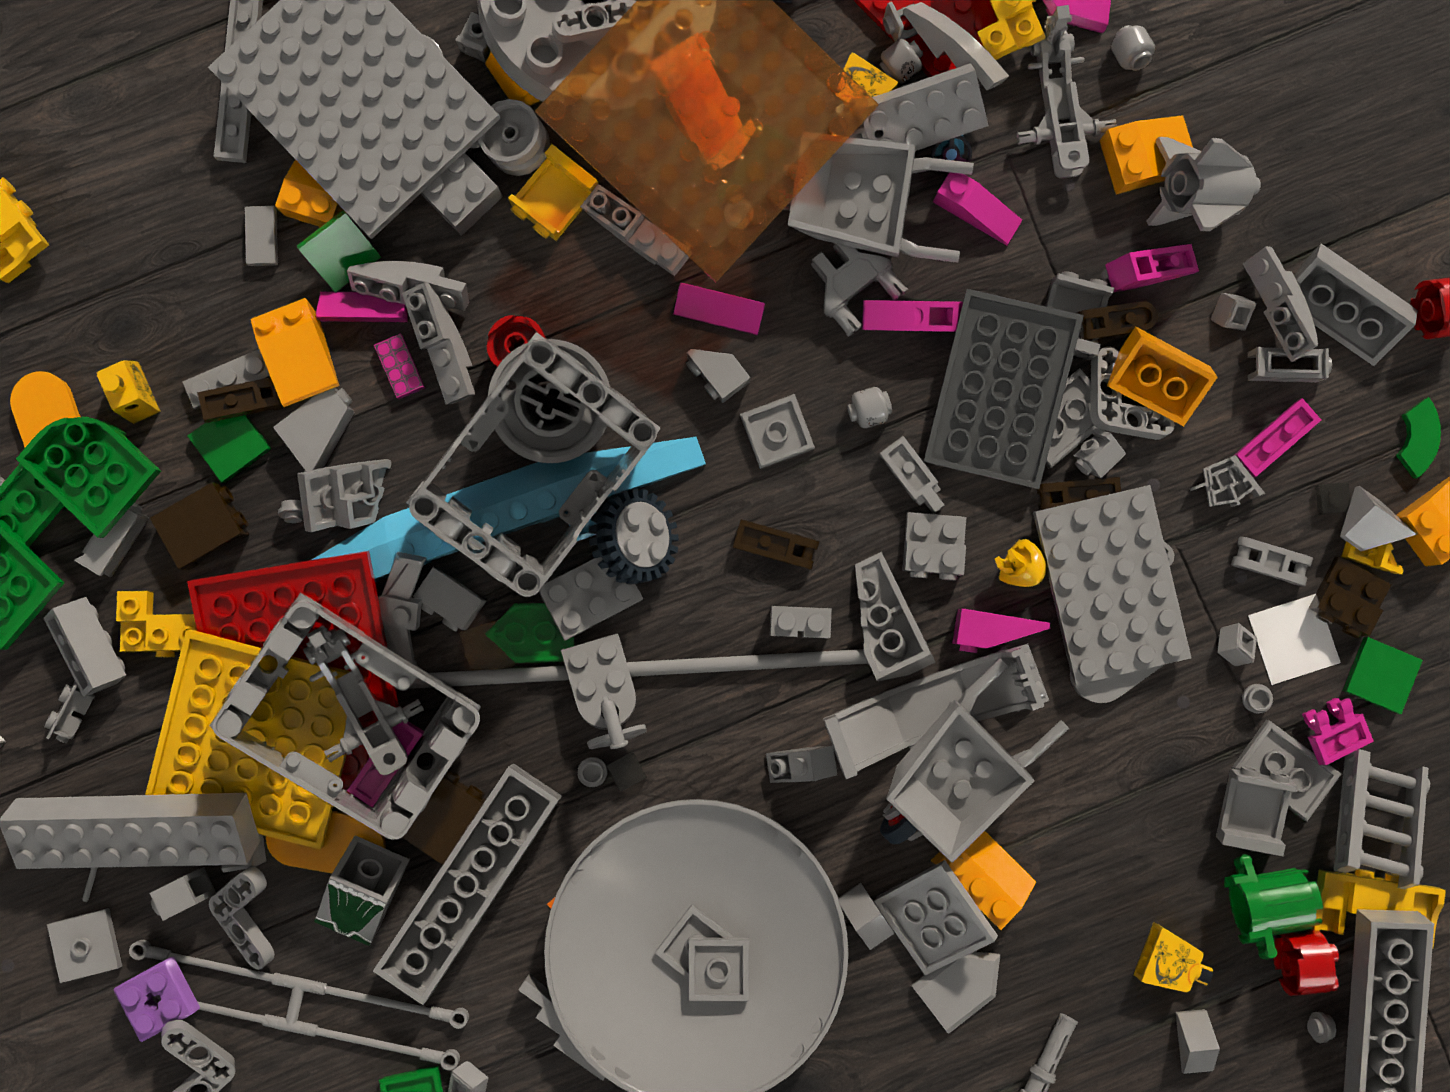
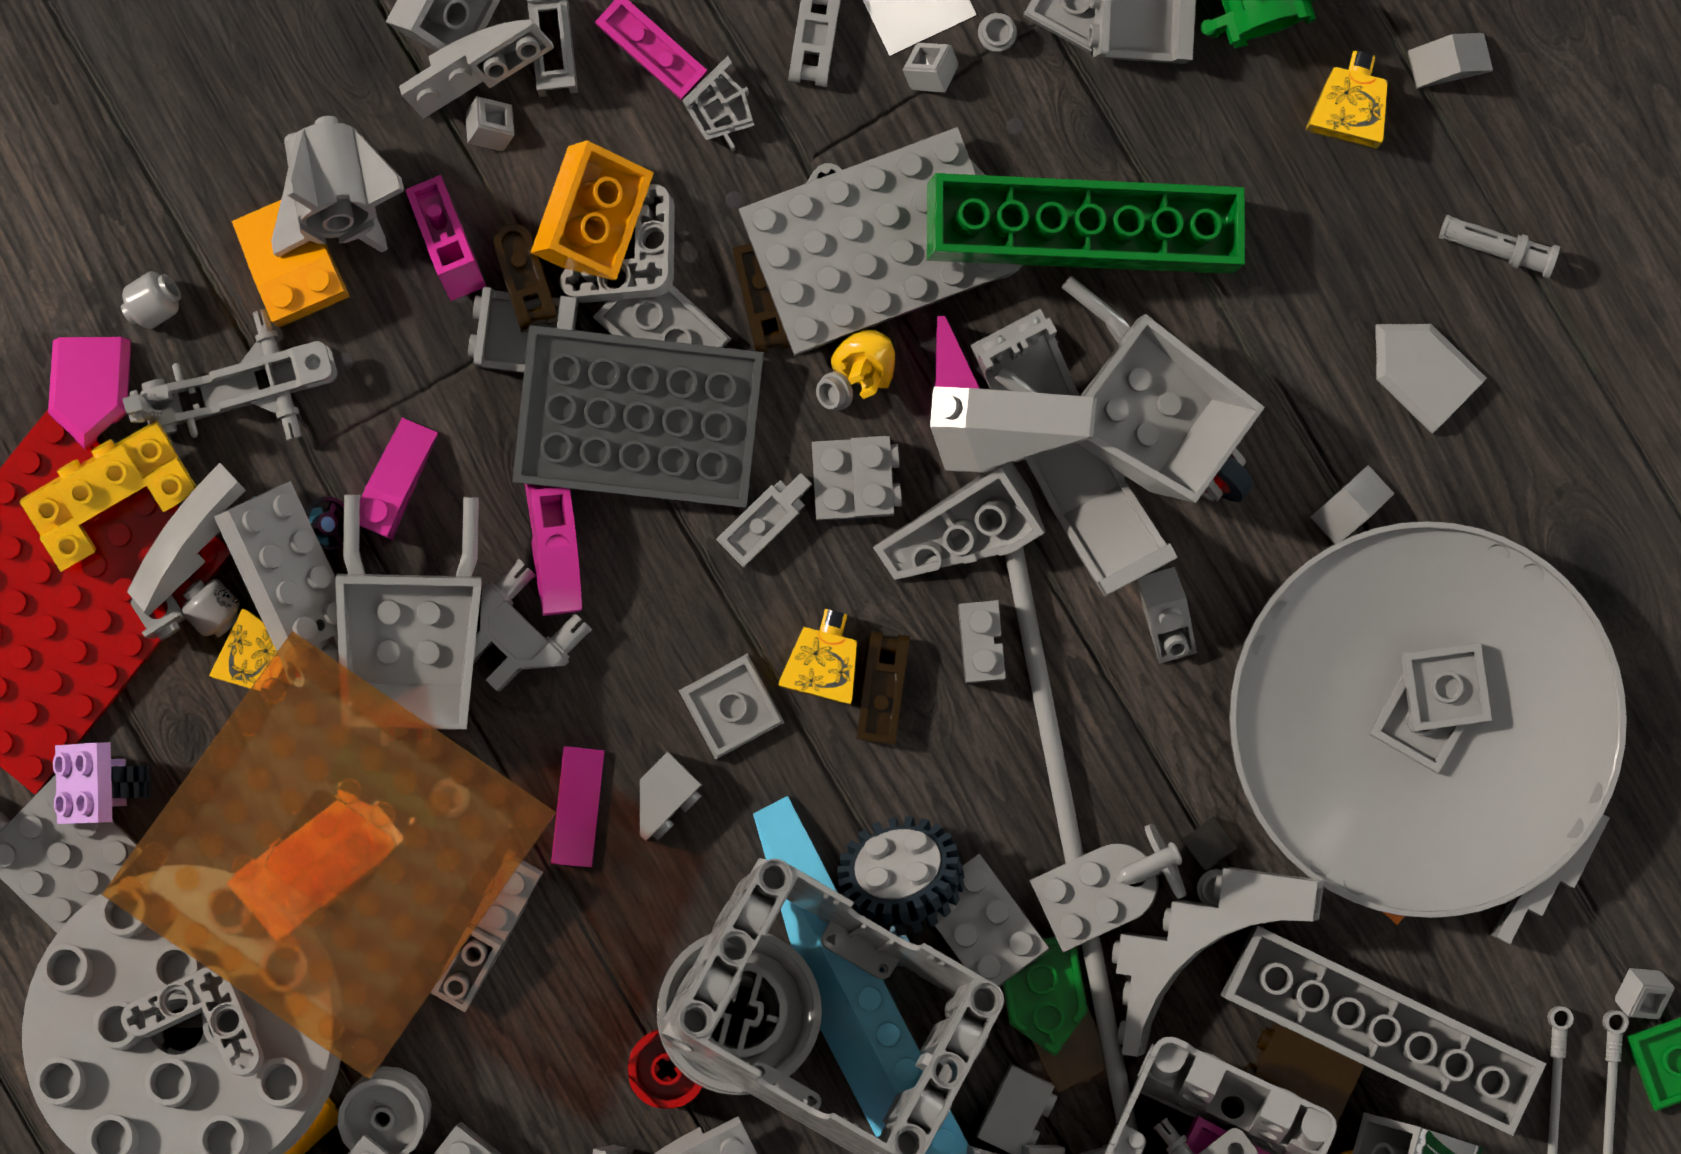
camera: 90 degrees left, 0 degrees up
yellow panel [508,144,598,241] -> none
light grey head [847,387,892,428] -> none
light grey plate [873,860,998,975] -> none
light orange slope [931,831,1036,930] -> none
light grey brick [1074,428,1126,478] -> none
none -> torso [778,609,857,705]
none -> light grey plate [816,371,853,411]
none -> green brick [926,173,1245,274]
none -> light grey wedge [930,387,1097,473]
none -> light grey arch [1112,867,1324,1057]

